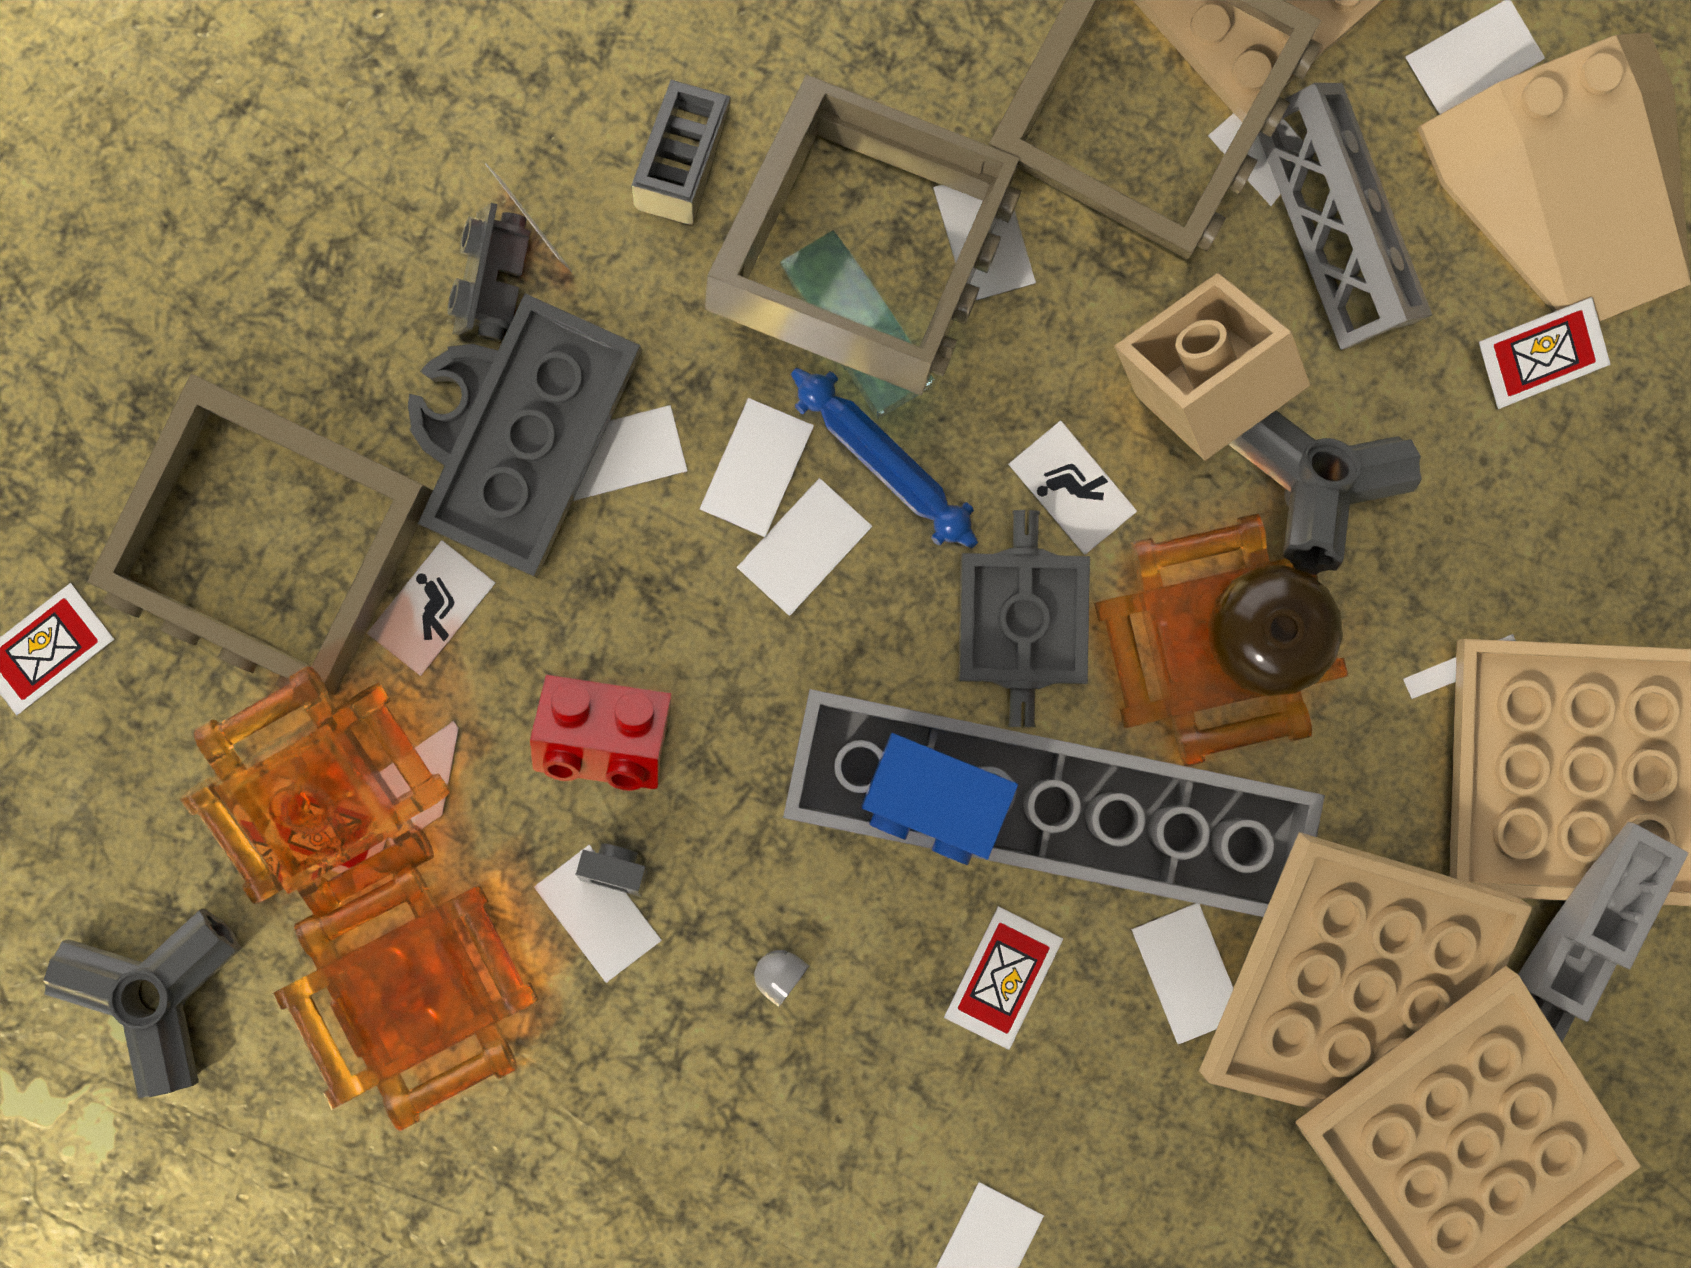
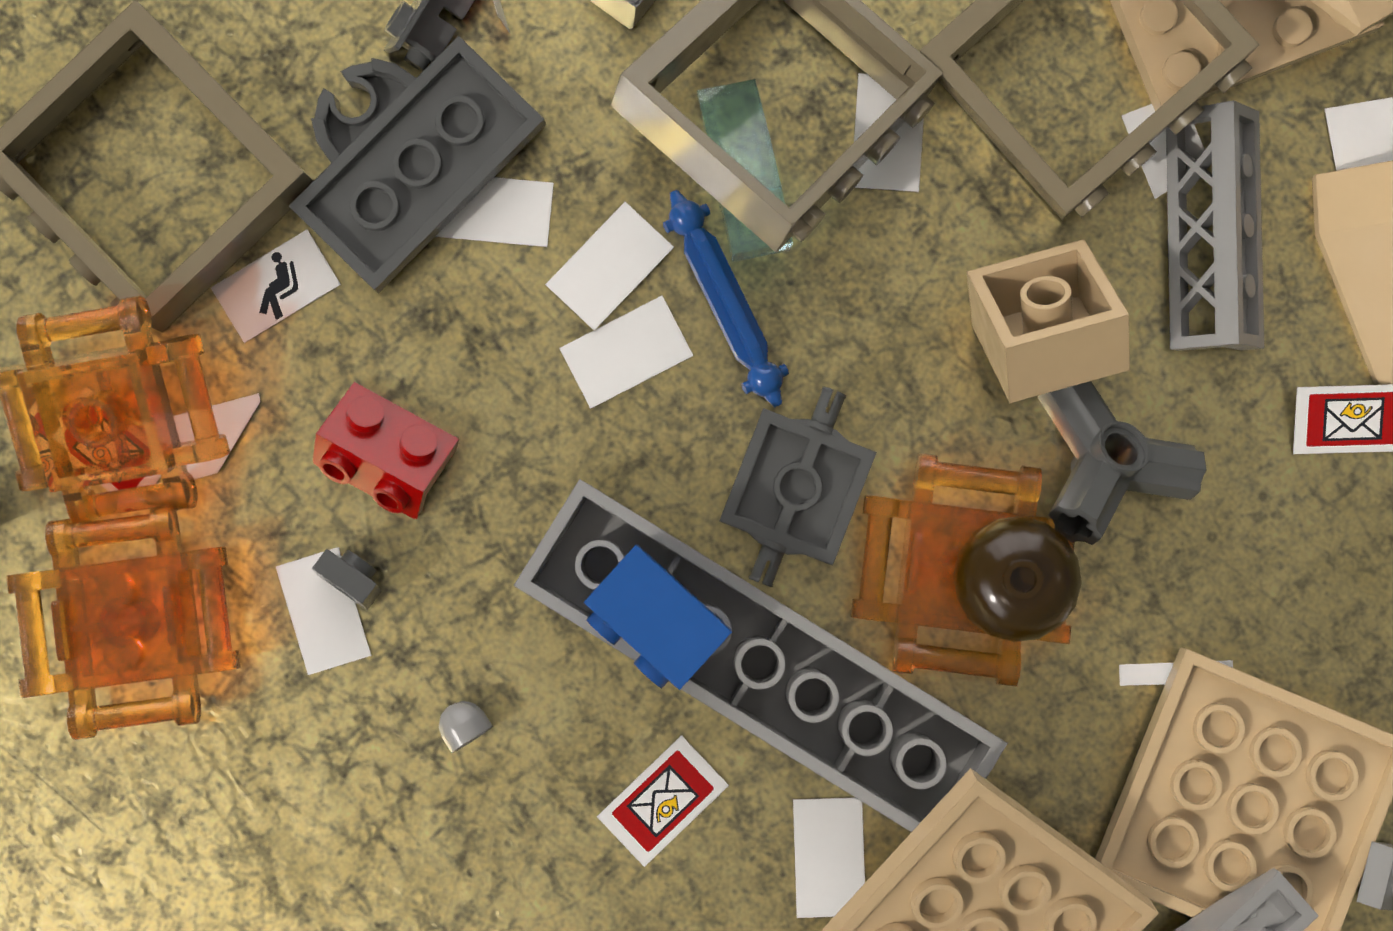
camera: 25 degrees right, 0 degrees up
white sticker [1008,420,1137,555] -> none

